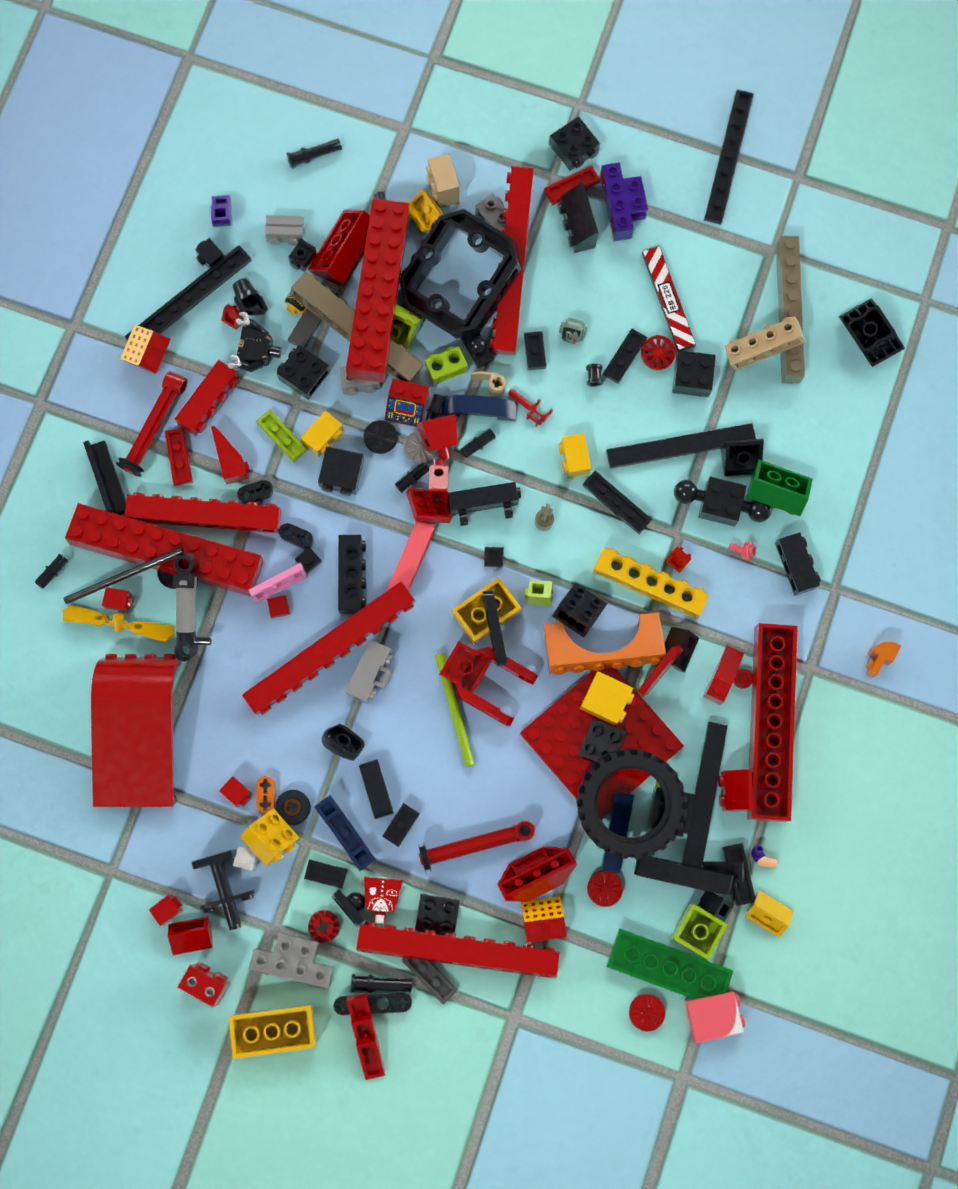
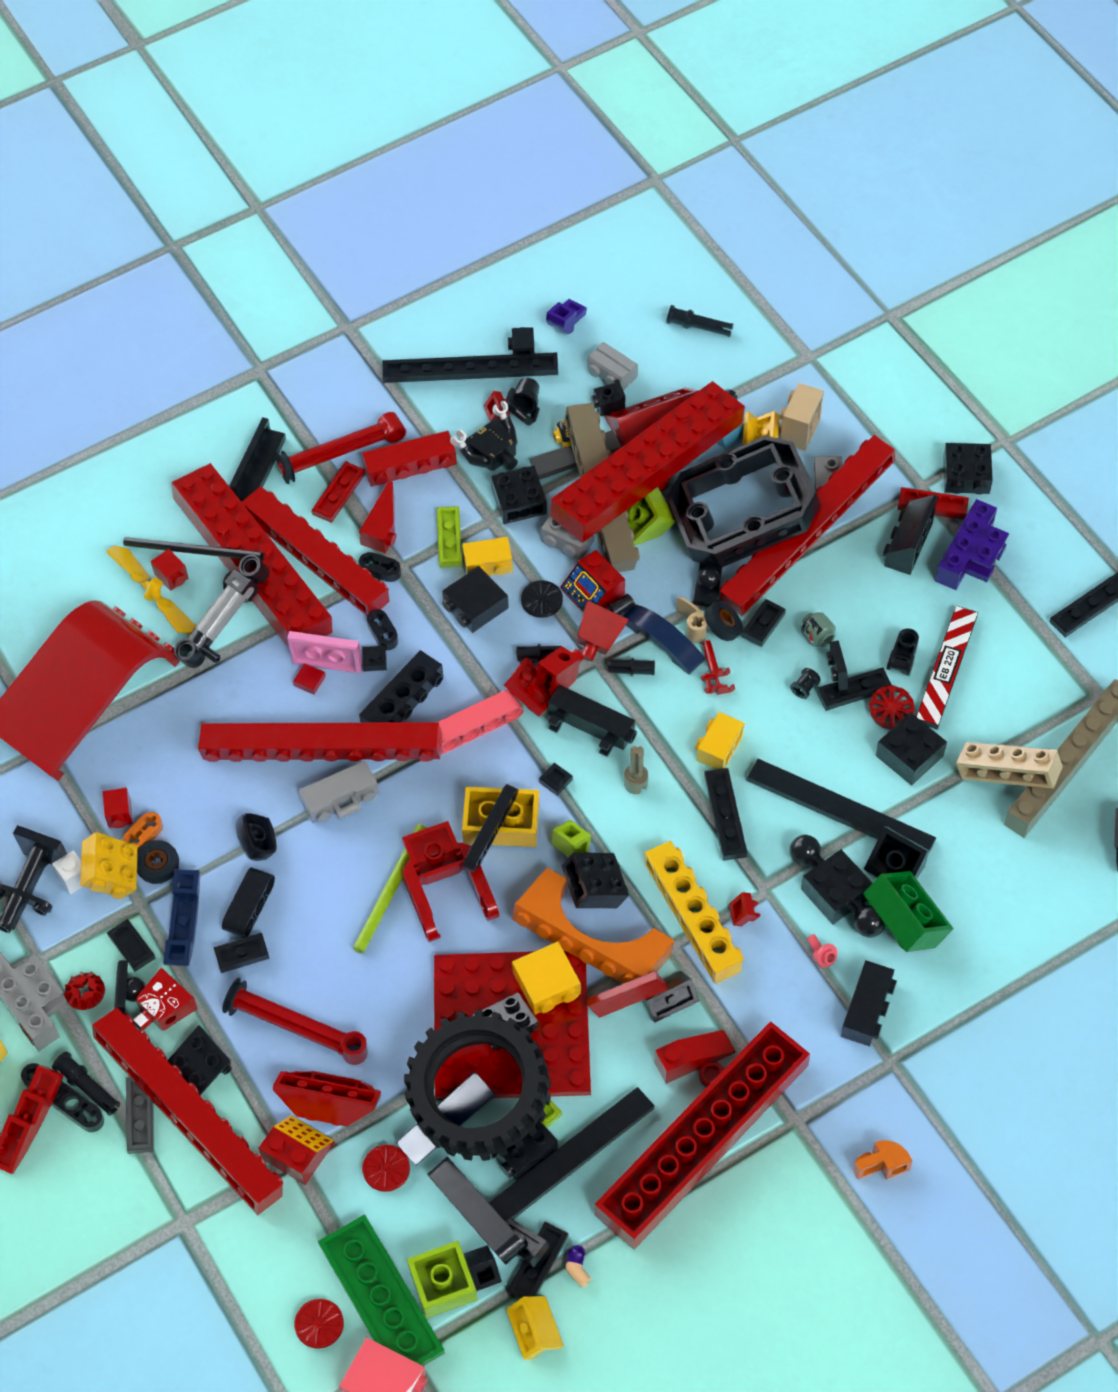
camera: 45 degrees right, 20 degrees down
black axle [35,553,69,589] -> none
slope [120,325,171,374] -> none
light grey wheel [403,431,437,464] -> none
lime brick [425,346,468,385] -> none
red slope [718,769,753,812] -> none
none -> black bush [704,601,743,641]
none -> black plate [826,640,848,690]
none -> black piece [886,628,919,676]

